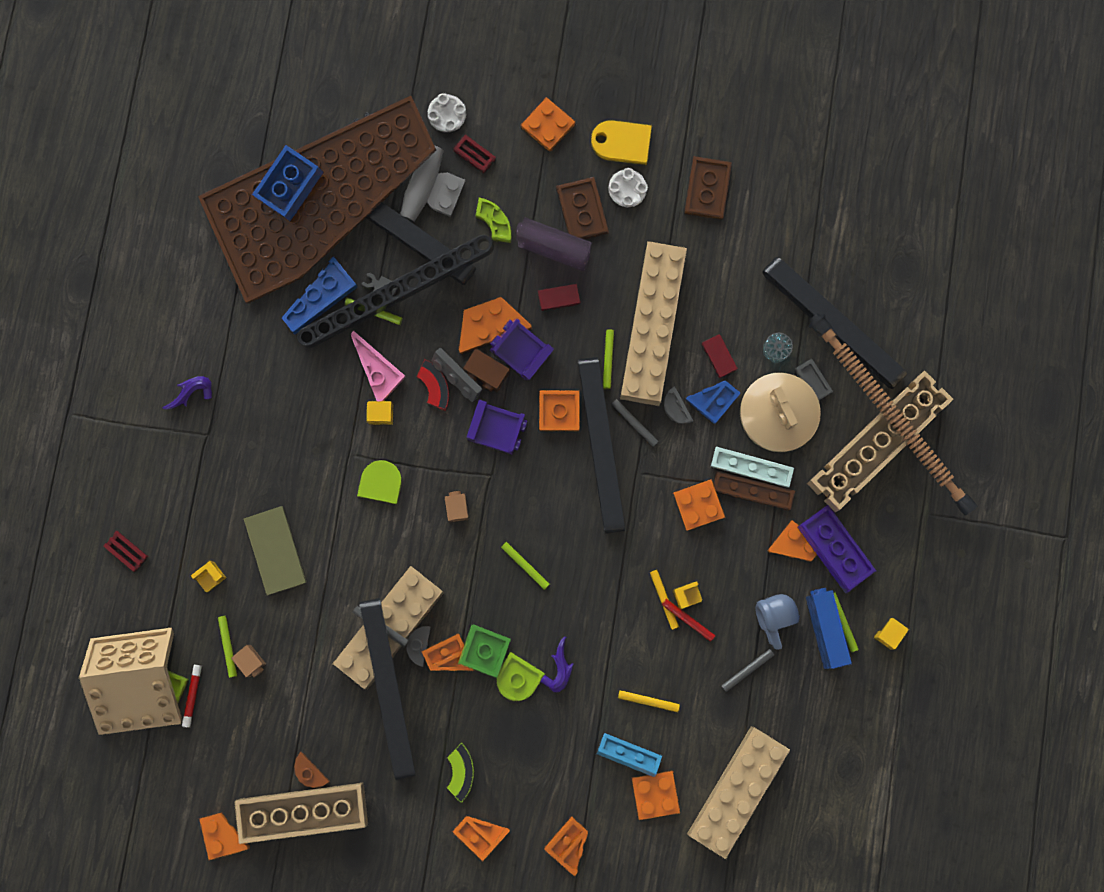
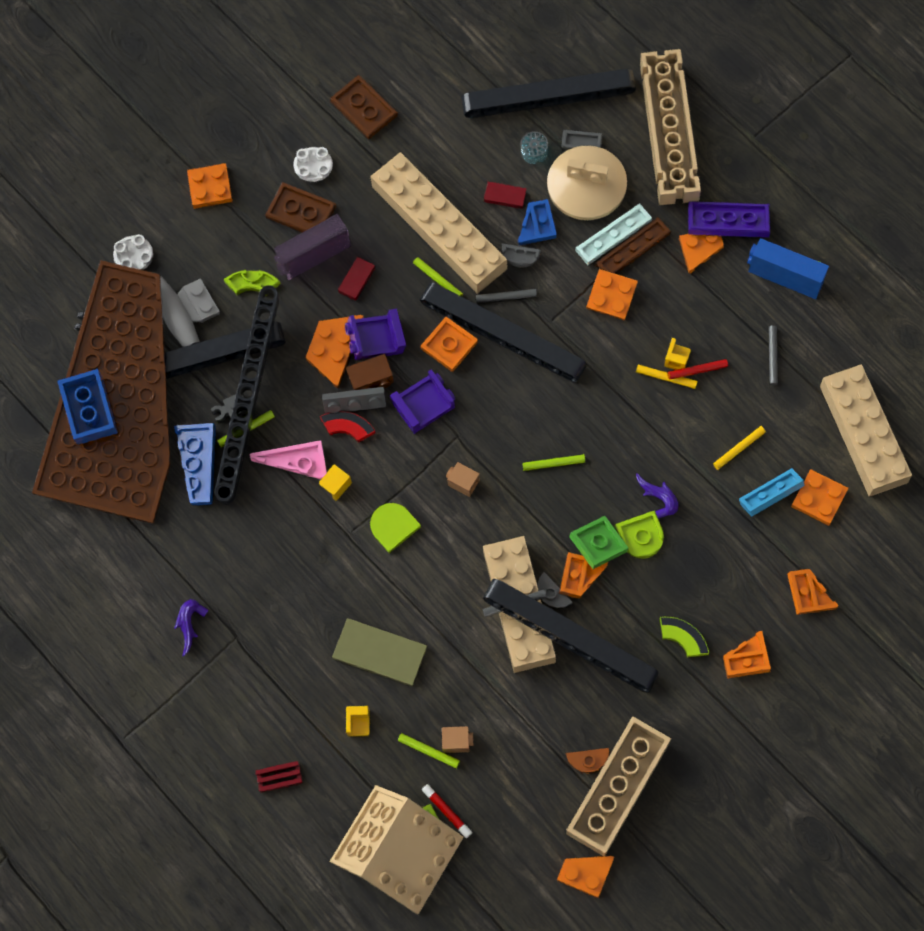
camera: 45 degrees left, 10 degrees down
dark red tile [453,135,496,174] -> none
yellow tile [591,120,652,165] -> none
sand blue piece [755,594,799,650] -> none
medium nougat hose [808,313,978,516] -> none
yellow panel [874,618,909,650] -> none

